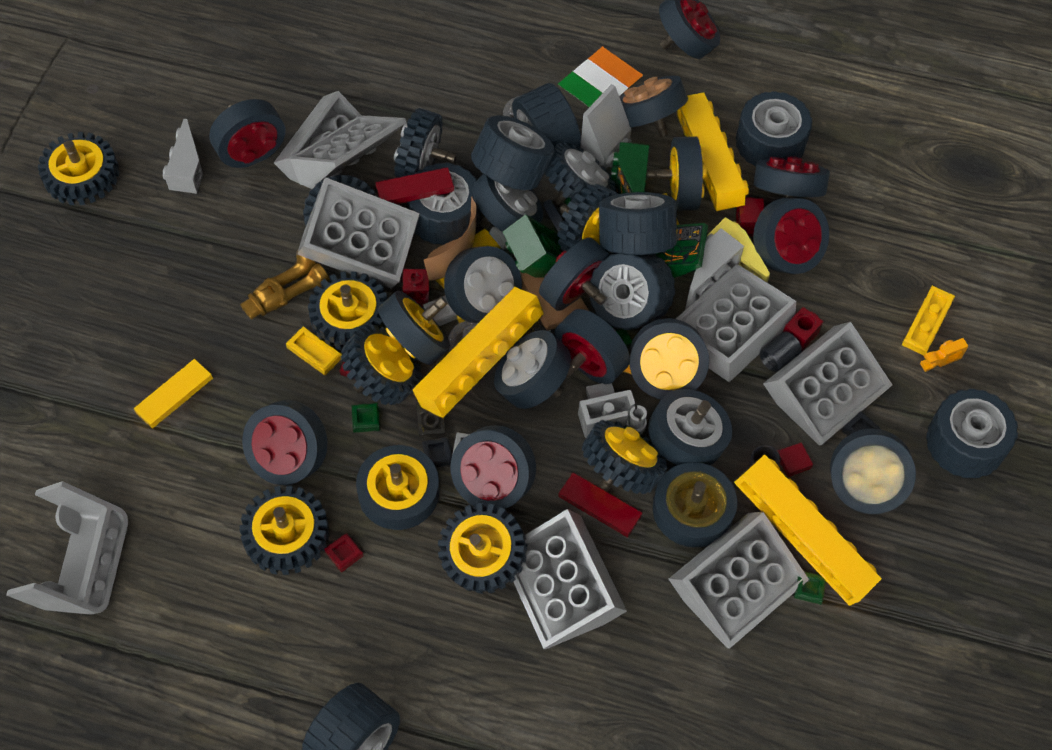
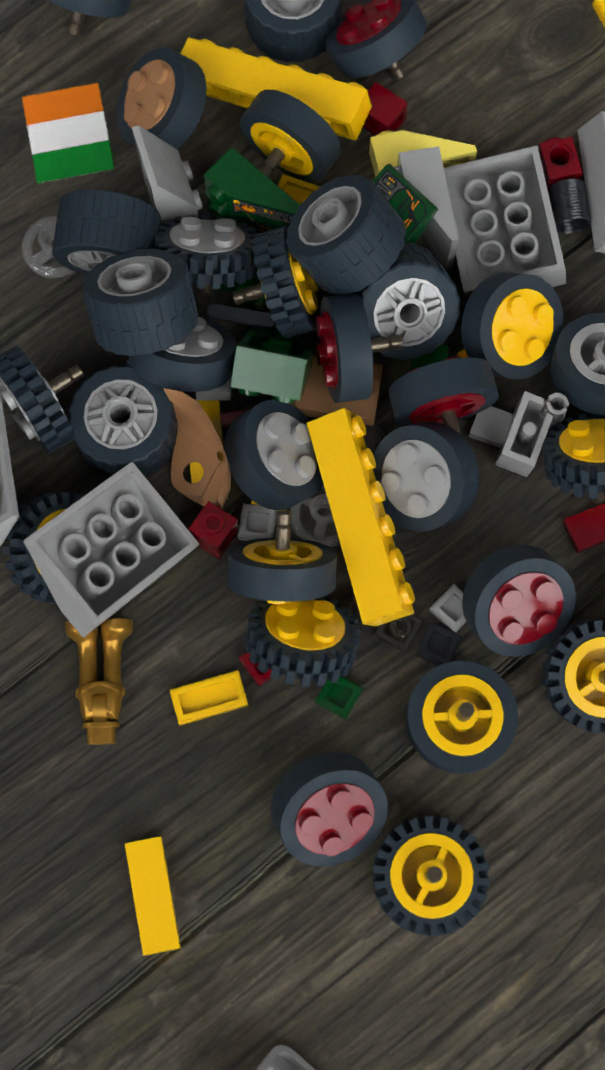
camera: 50 degrees left, 15 degrees up
wheel [308,271,387,350] -> none
dark red tile [324,533,364,573] -> none
dark red tile [375,167,454,204] -> none
wheel [754,198,829,274] -> none

